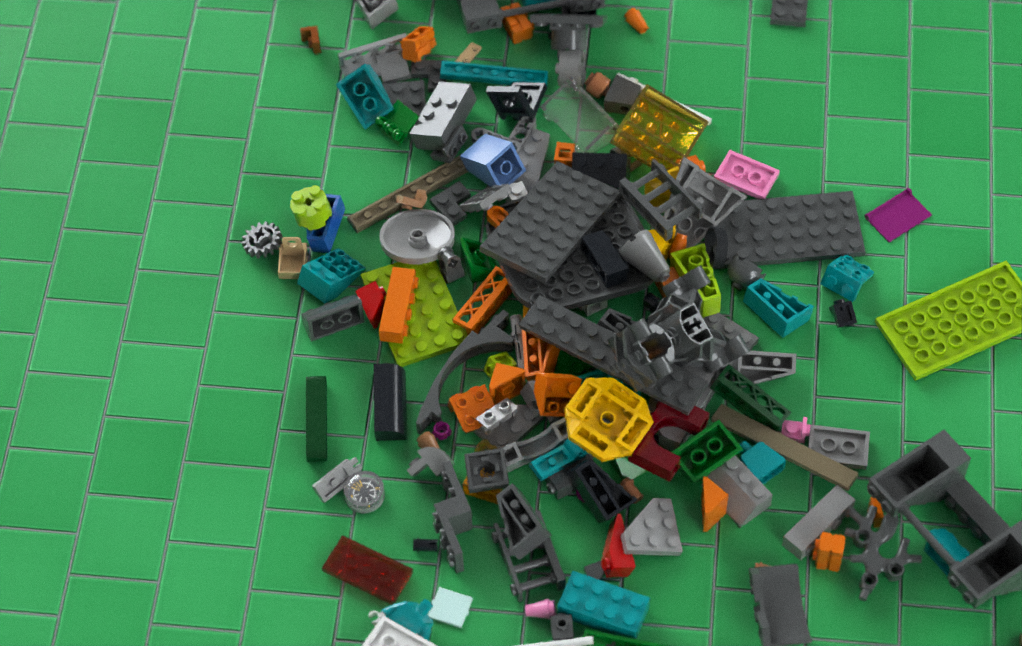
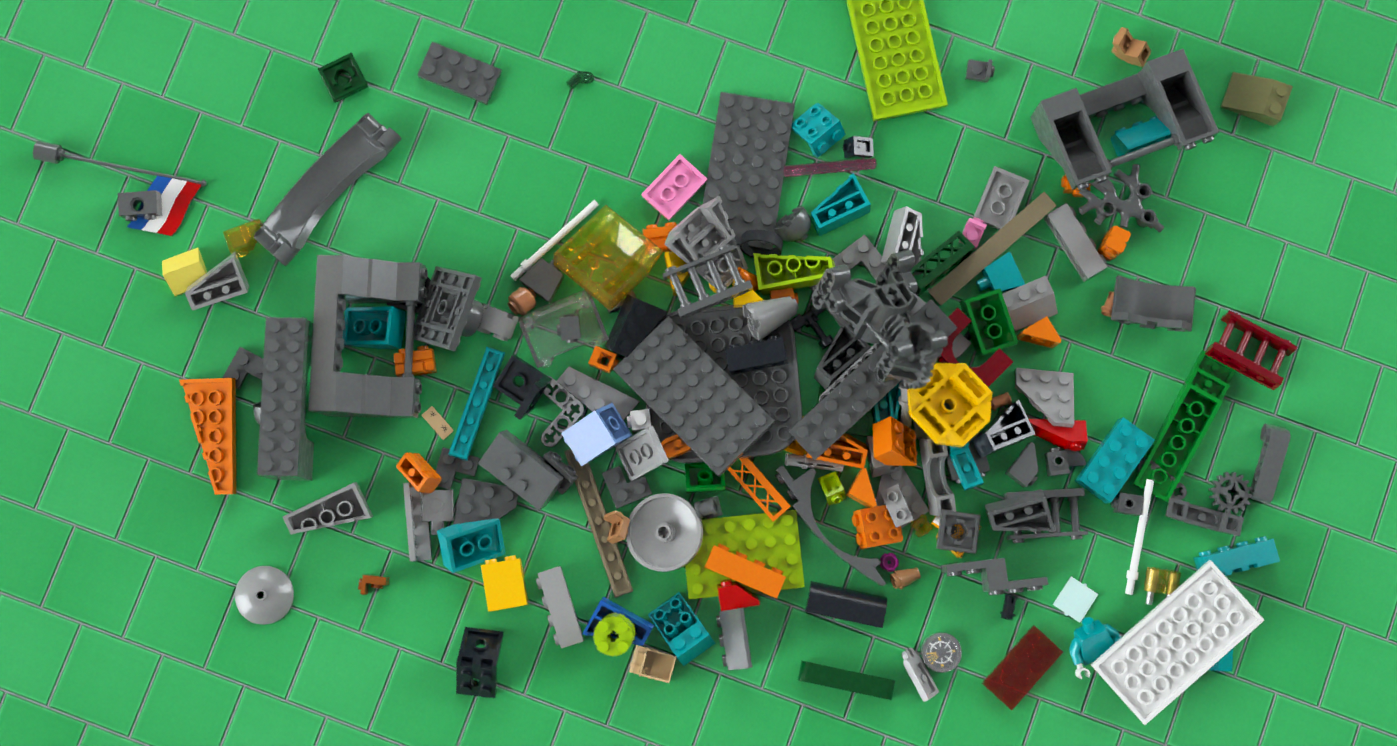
camera: 80 degrees left, 25 degrees up
dark grey gear [242,221,283,259] -> none
green hinge [375,99,420,147] -> none
light grey brick [407,447,455,477] -> none
bright pink cone [525,599,556,619] -> none
orange cone [624,8,649,34] -> none
magenta piece [865,188,932,243] -> none
none -> black bracket [456,627,504,698]
none -> yellow brick [481,555,529,612]
none -> light grey brick [536,566,585,648]
none -> dark grey brick [556,313,581,343]
none -> clear green arm [566,71,594,89]
none -> clear pink axle [783,158,877,177]
none -> dark grey bracket [965,59,995,83]
none -> dark grey slope [1005,442,1038,488]
none -> dark grey brick [1044,447,1070,477]

